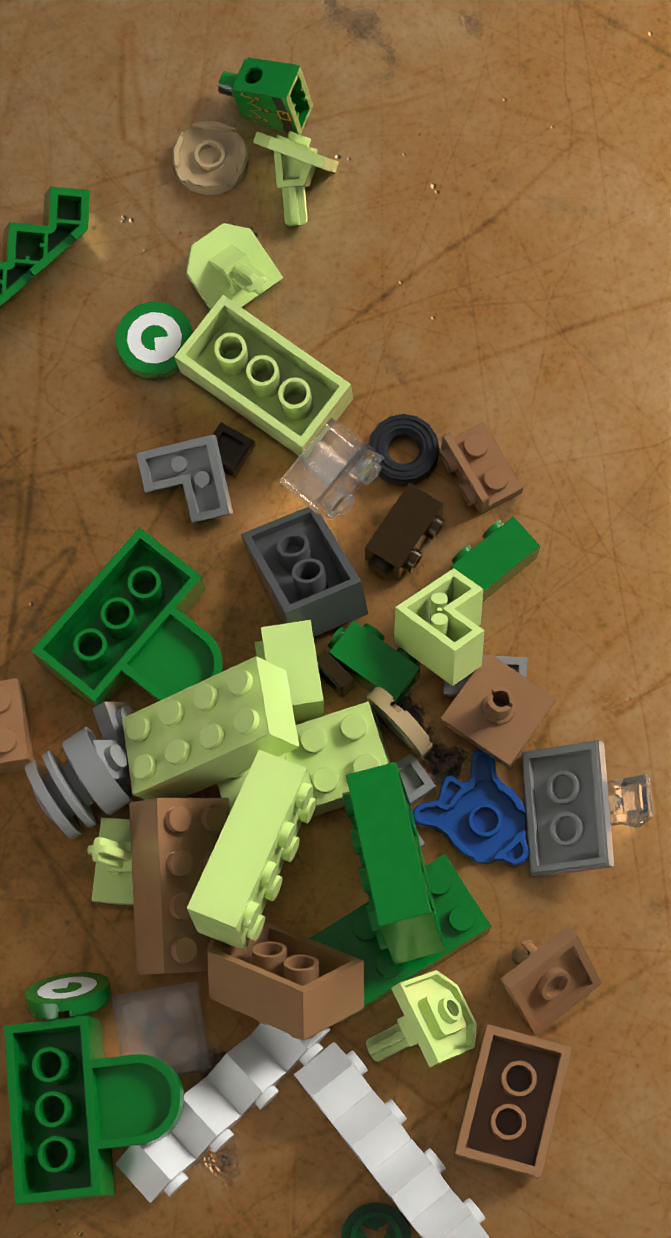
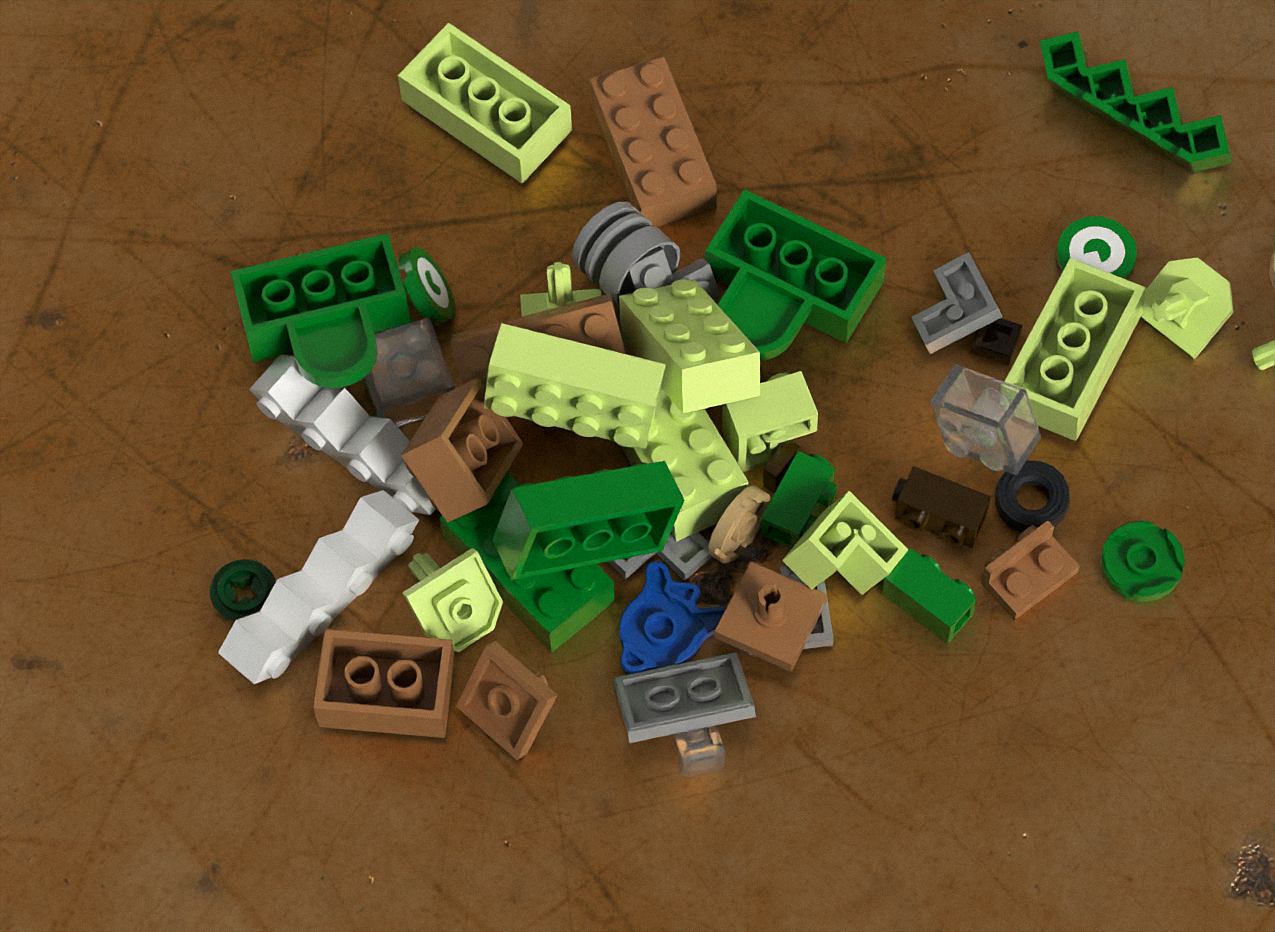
camera: 80 degrees right, 10 degrees down
dark grey slope [241,504,368,637] -> none
none -> green tile [1100,520,1185,602]

